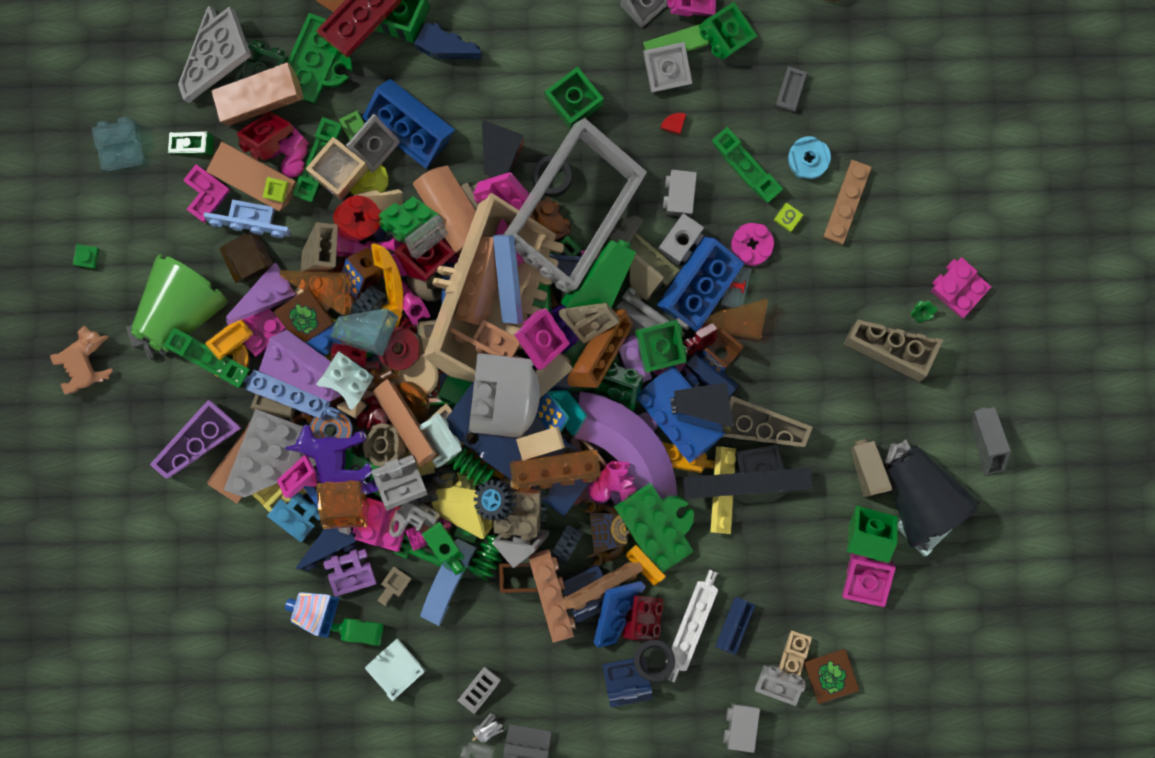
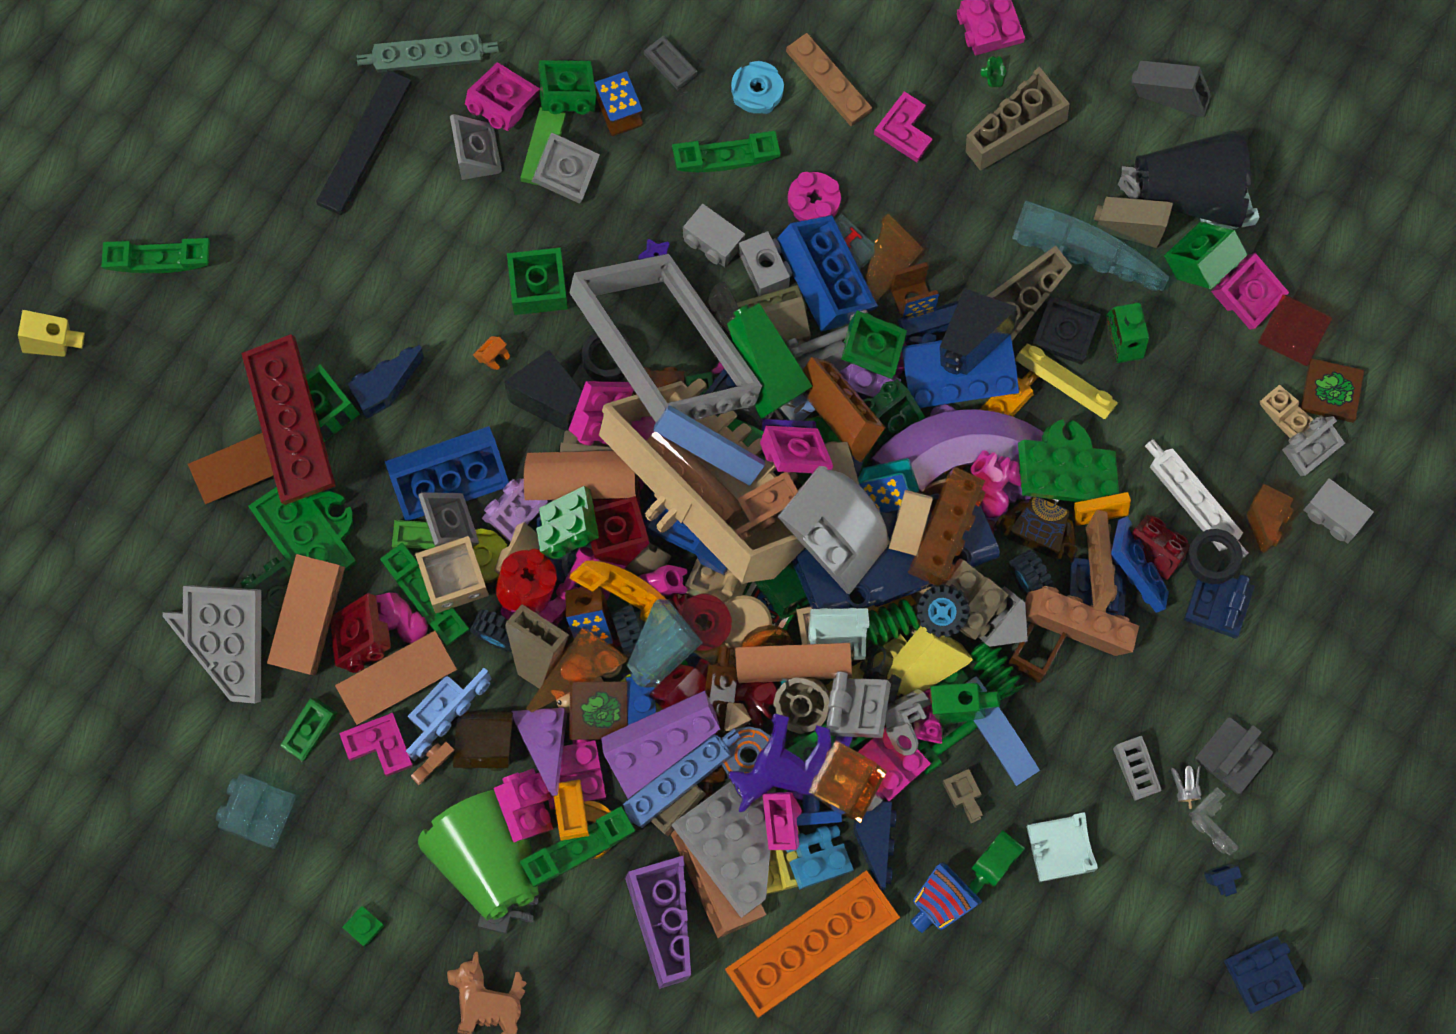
camera: 60 degrees left, 10 degrees down
lime tile [263,177,289,203] -> none
light aqua piece [316,351,374,410] -> none
medium lavender plate [324,549,376,597] -> none
clear tile [405,215,448,259] -> none
dark tan wing [559,303,619,343] -> none
red tile [660,113,686,135] -> none
black tile [682,468,812,499] -> none
dark red plate [683,323,718,356] -> none
dark blue piece [715,596,755,655] -> none
lime tile [773,203,803,233] -> none
none -> nougat plate [411,742,454,785]
none -> black wheel [470,609,512,653]
none -> orange tile [473,336,510,370]
none -> lavender bracket [482,479,548,542]
none -> dark pink plate [493,768,553,842]
none -> piece [594,71,643,136]
none -> dark purple plate [638,239,670,260]
none -> orange plate [725,870,900,1018]
none -> dark pink plate [874,91,933,162]
none -> clear light blue slope [1012,200,1169,291]
none -> green torso [1106,303,1149,363]
none -> clear orange slope [1247,484,1294,553]
none -> clear red plate [1258,294,1332,366]

